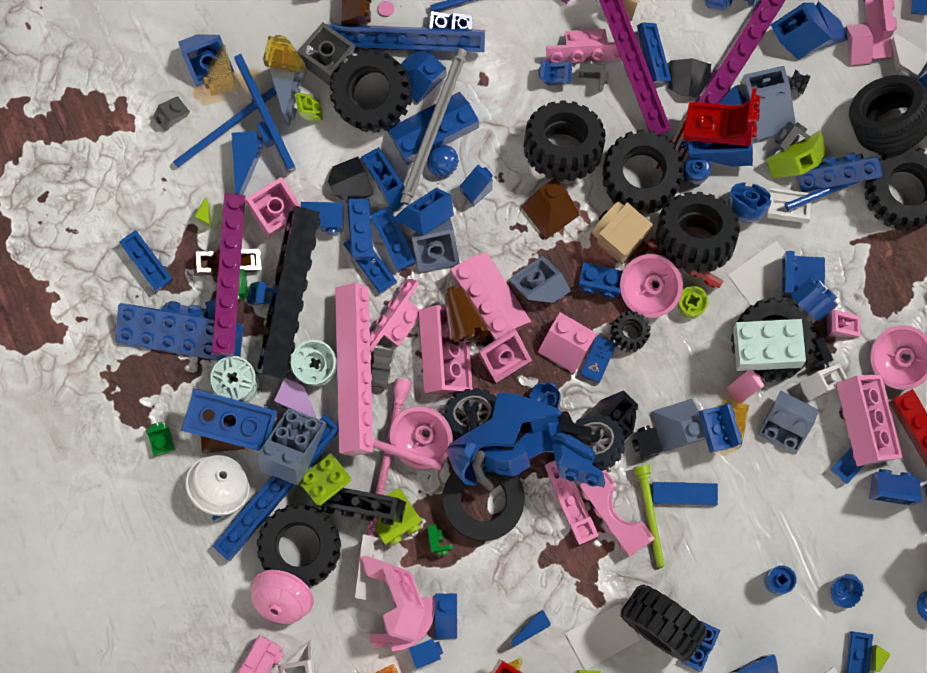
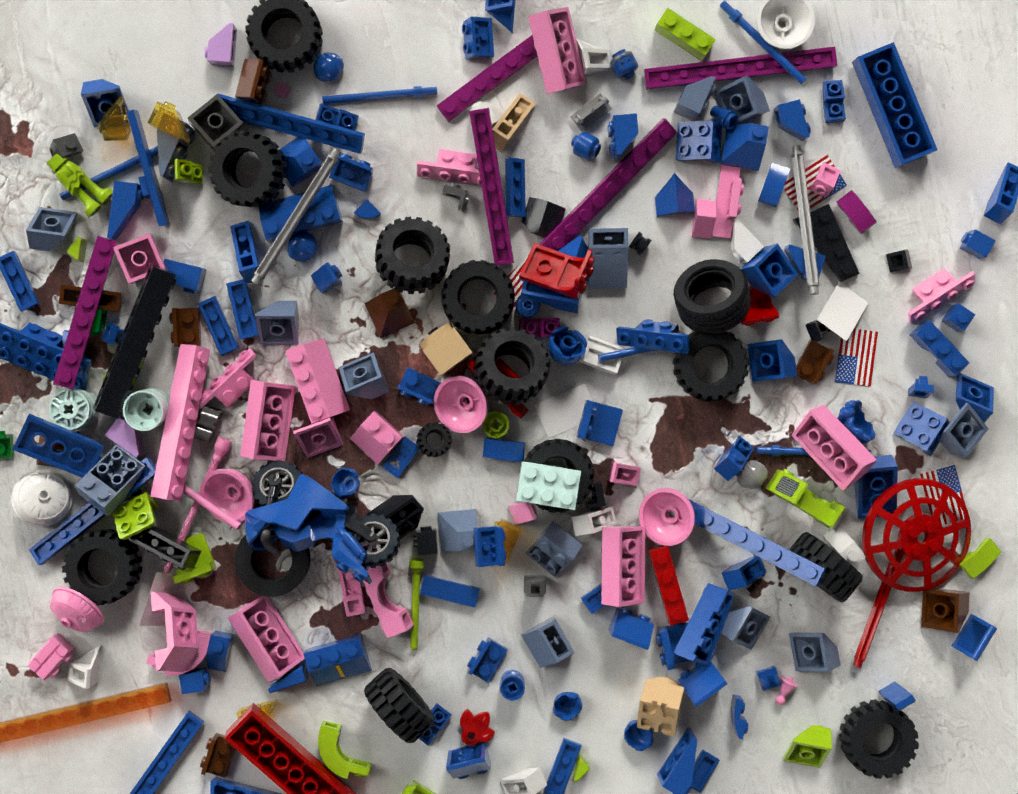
camera: 10 degrees right, 10 degrees up
black slope [328,156,374,204] -> none
blue plate [347,199,374,260] -> none
blue slope [394,187,454,235] -> none
green bracket [428,525,453,556] -> none
reddish brown cone [444,285,491,347] -> none
blue bracket [538,60,572,86] -> none
white sticker [565,604,640,670] -> none
lime slope [765,131,827,178] -> none
blue slope [770,2,833,60] -> none
dark grey bracket [774,121,810,150] -> none
blue brick [791,278,838,322] -> none
none -> sand blue slope [26,207,78,251]
none -> lime piece [47,153,113,218]
none -> reddish brown bracket [169,307,202,347]
none -> bright pink slope [227,596,305,683]
none -> blue slope [303,634,372,686]
none -> blue bracket [329,153,374,192]
none -> blue tile [354,199,381,219]
none -> red plate [460,709,495,746]
none -> blue bracket [467,637,507,683]
none -> blue slope [483,437,525,462]
none -> magenta slope [519,318,560,338]
none -> sand blue slope [521,616,574,668]
none -> dark grey leg [524,575,546,597]

